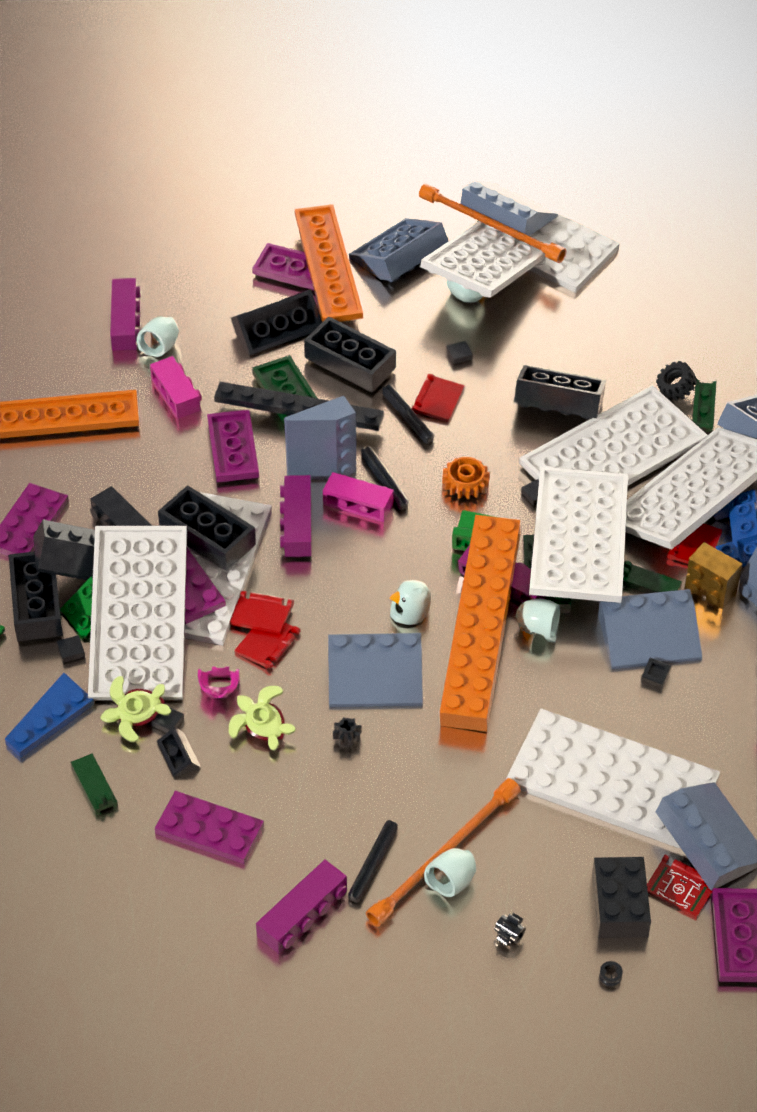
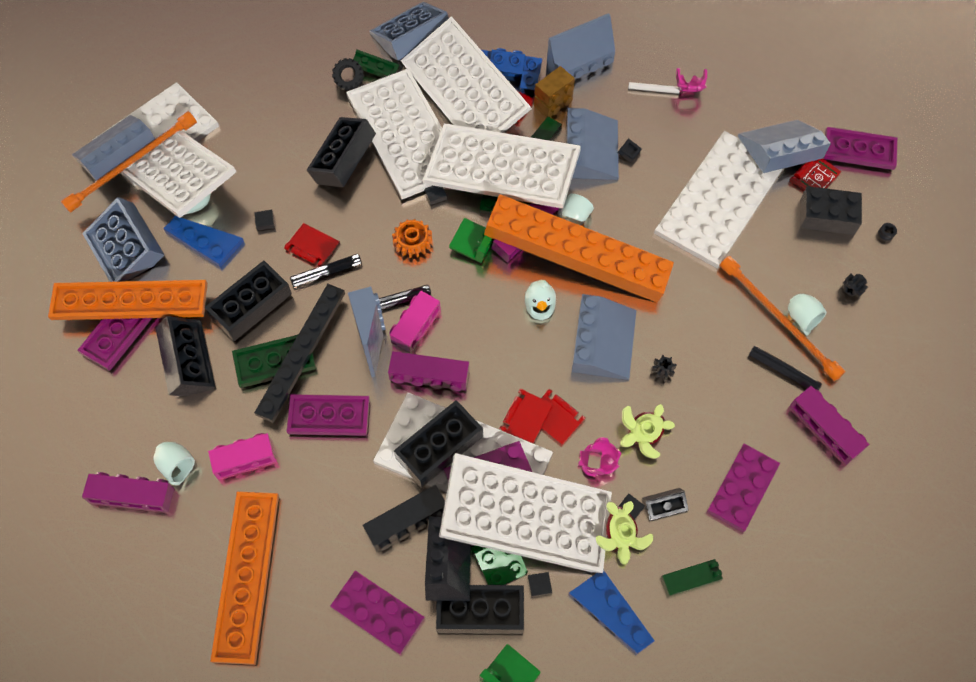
camera: 80 degrees left, 15 degrees up
none -> blue wing [163,216,244,268]

